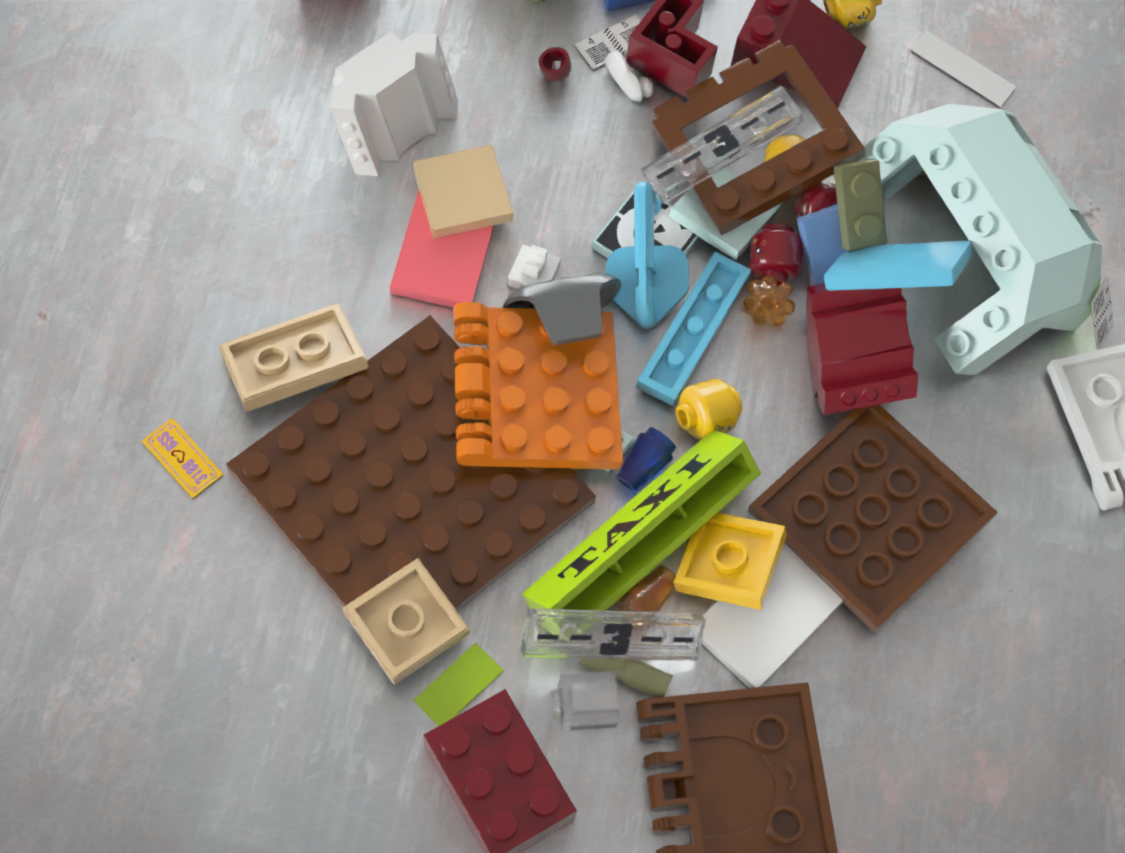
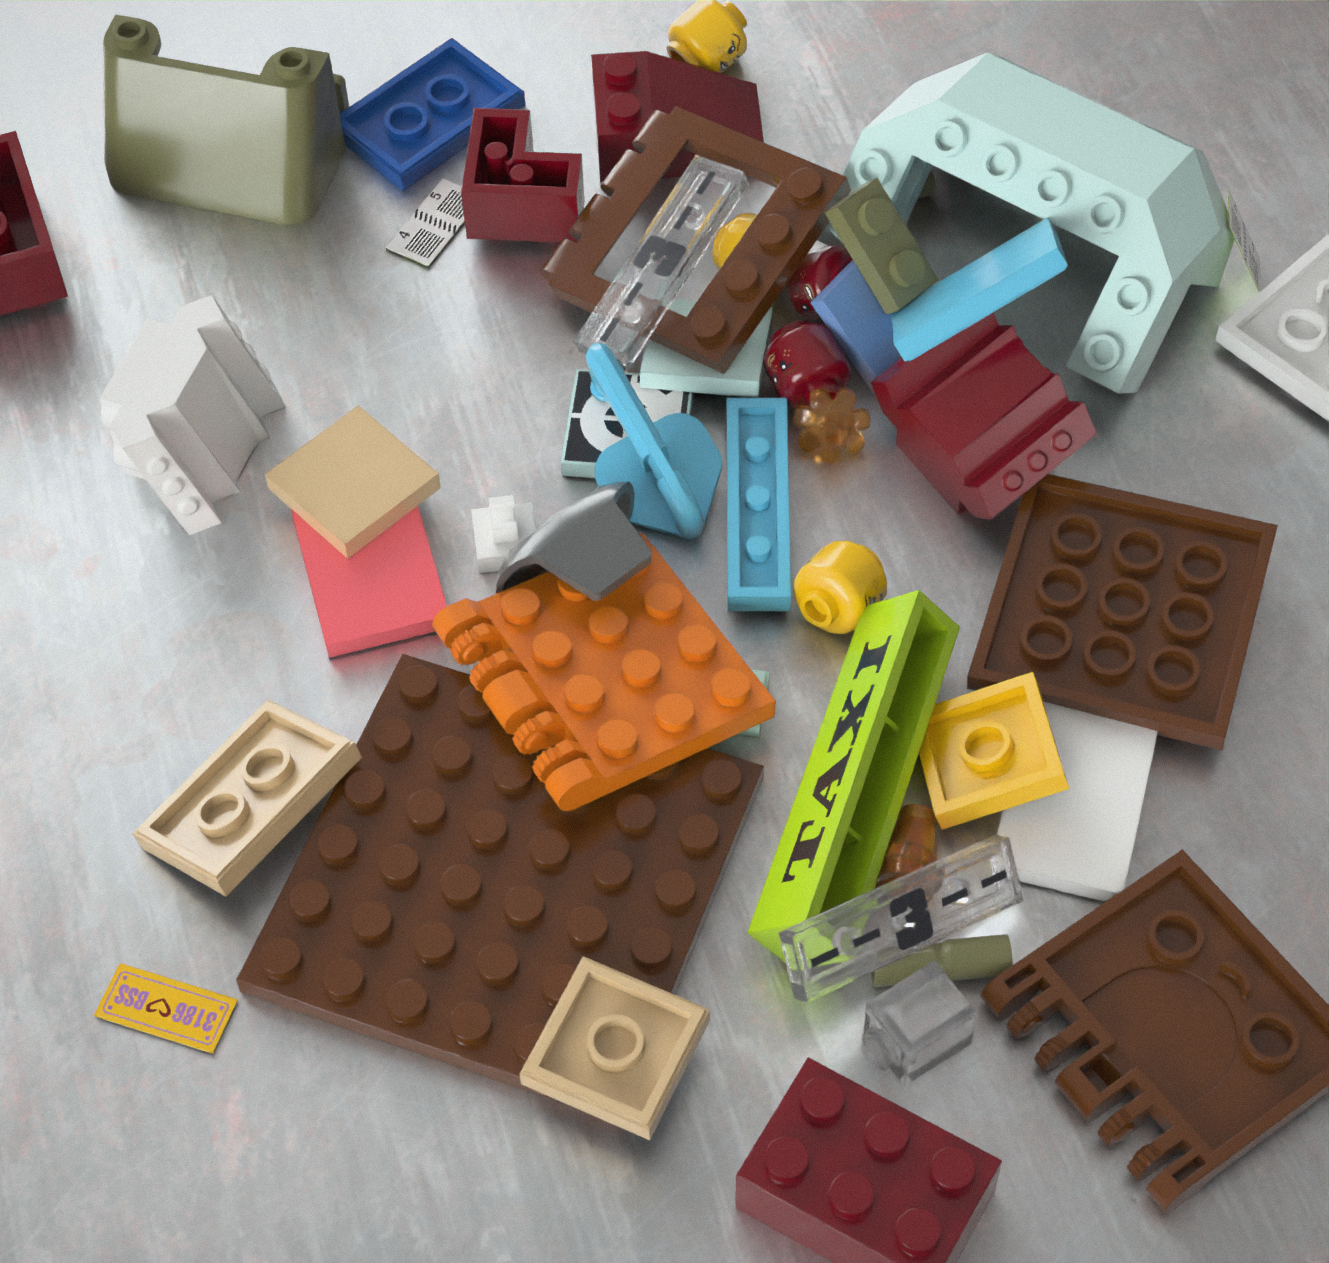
camera: 20 degrees left, 10 degrees down
lime sticker [413,642,504,726] -> none
dark red hinge [538,47,572,82] -> none
white arm [605,51,653,102] -> none
clear blue cone [616,427,676,493] -> none
white sticker [910,30,1016,107] -> none

